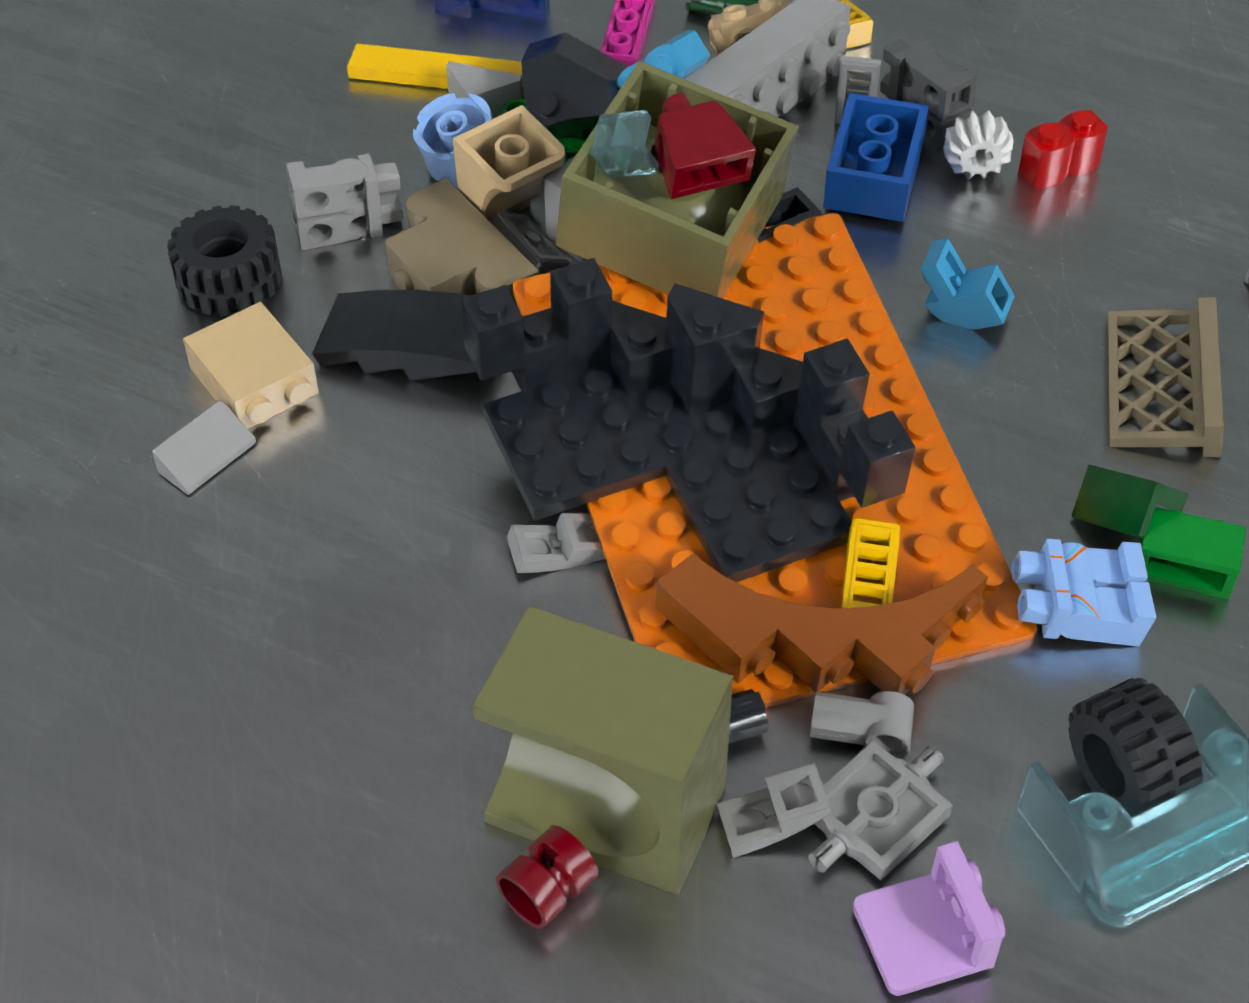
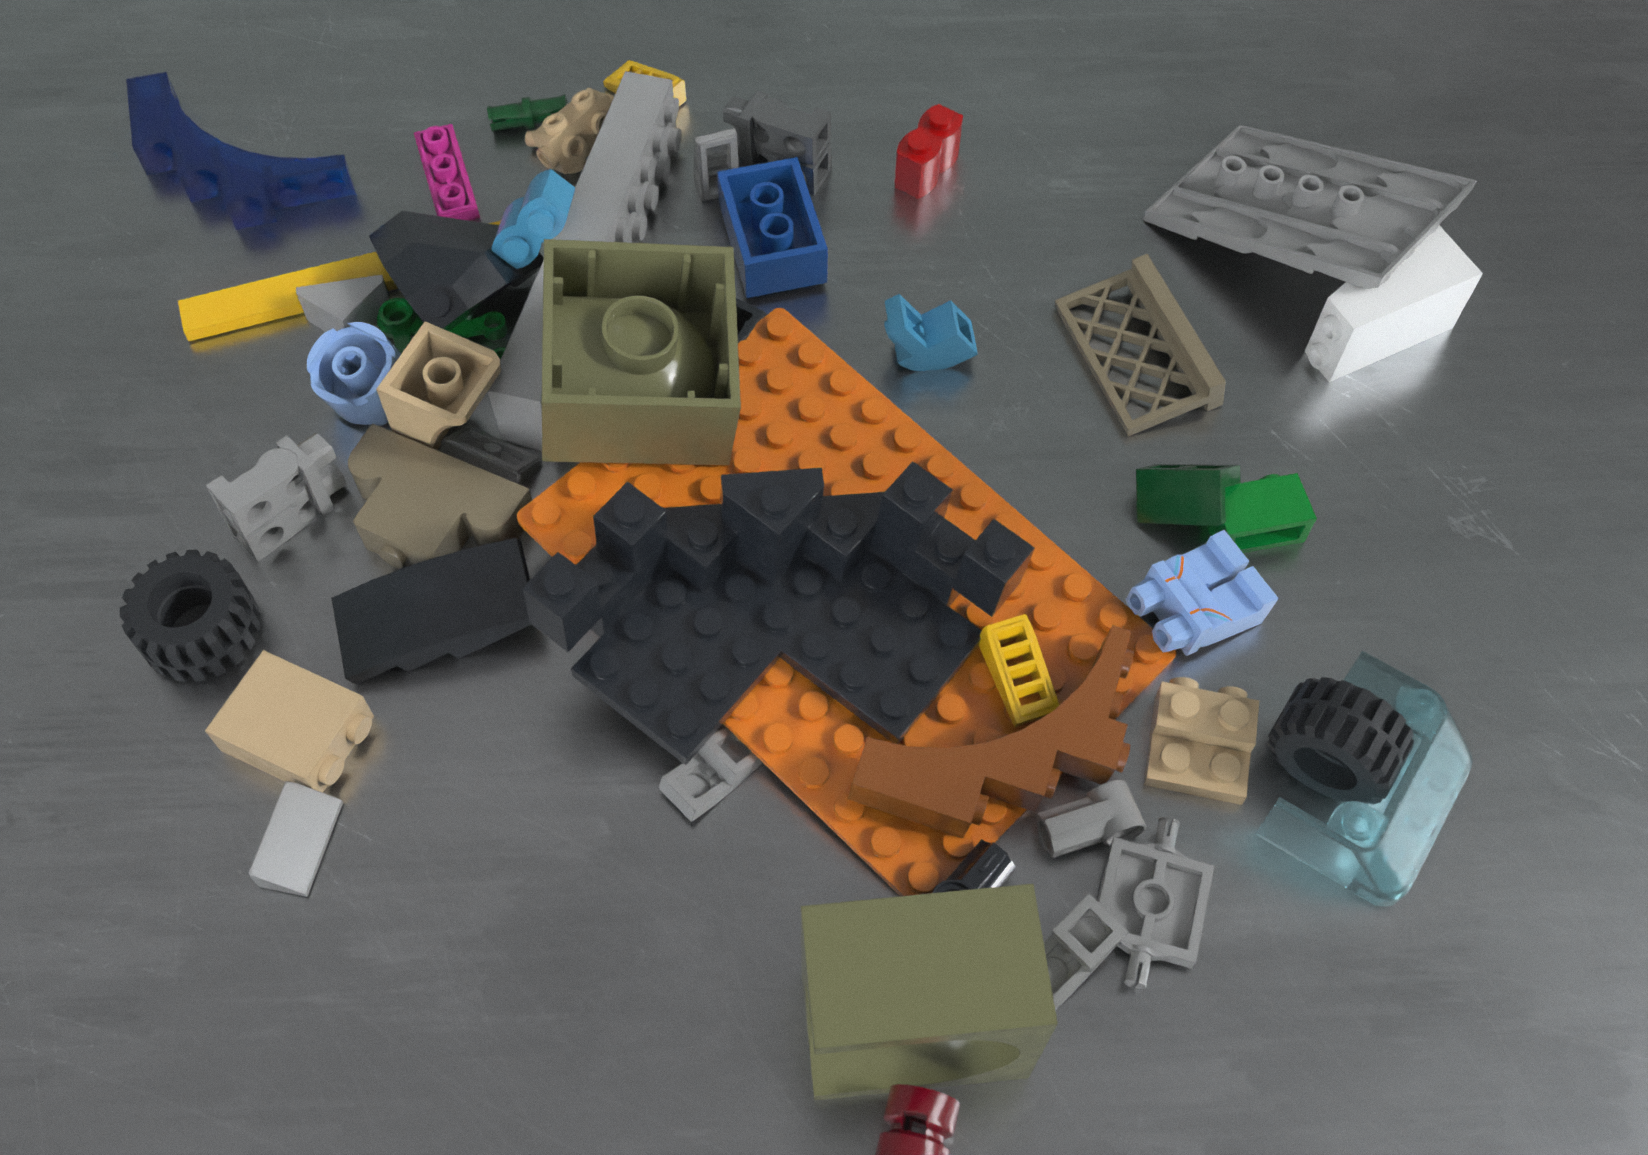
camera: 30 degrees left, 10 degrees up
clear light blue panel [591,110,659,178] -> none
dark red torso [655,93,756,199] -> none
lavender bracket [853,841,1005,996] -> none
white gear [943,110,1014,179] -> none
none -> tan plate [1144,677,1260,805]

